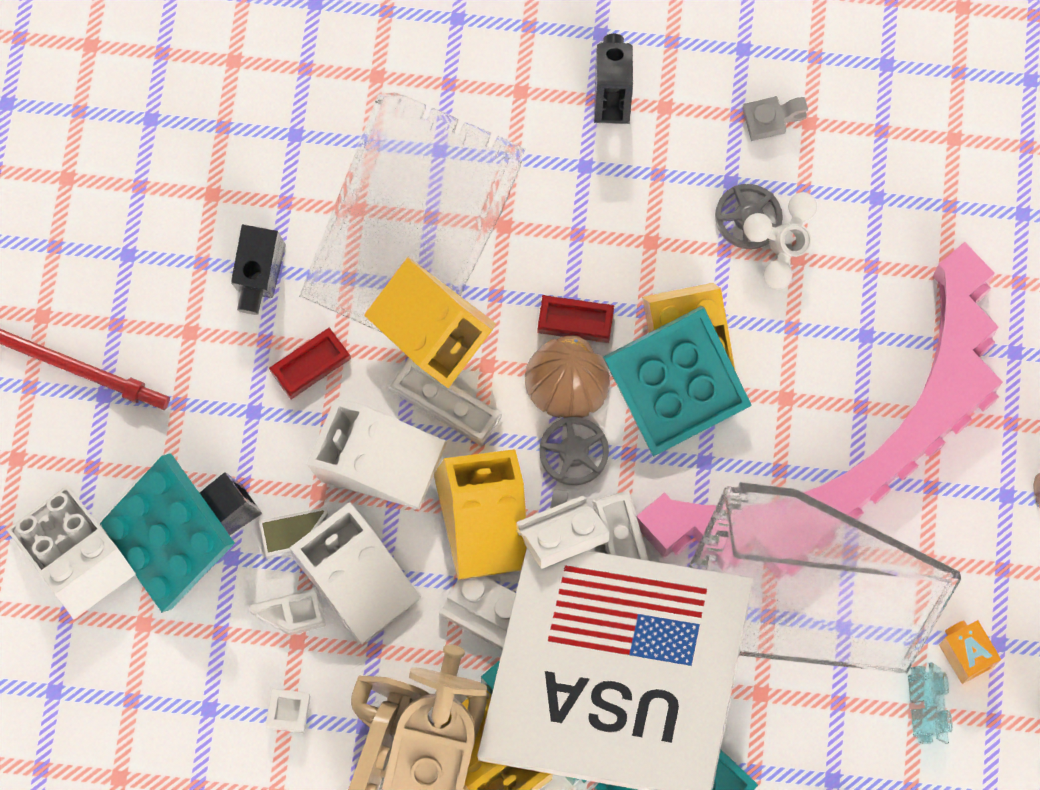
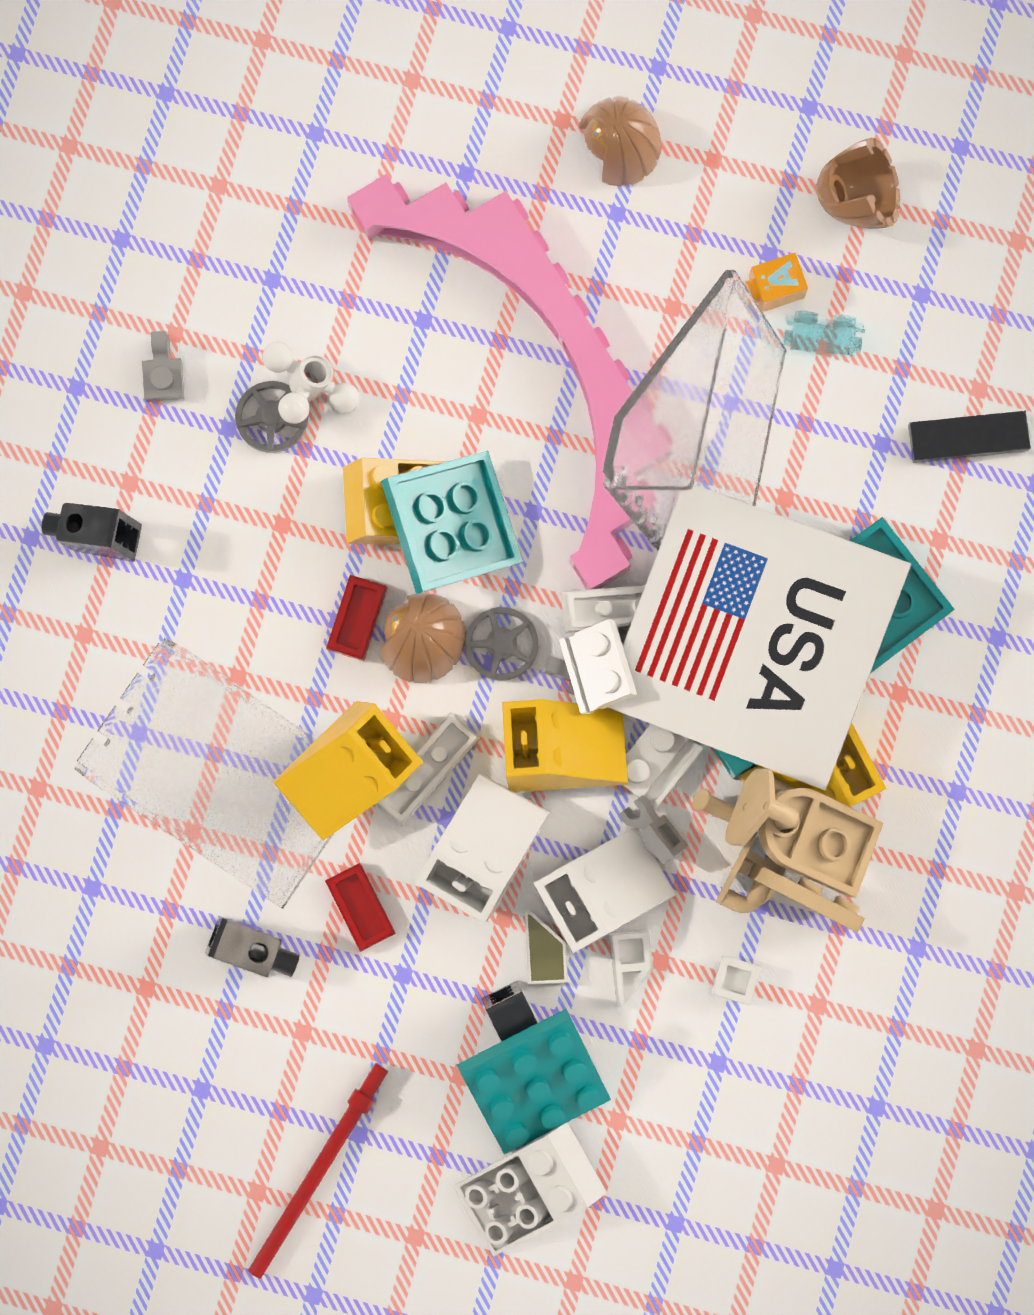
camera: 75 degrees left, 10 degrees up
none -> light grey plate [620,795,688,865]

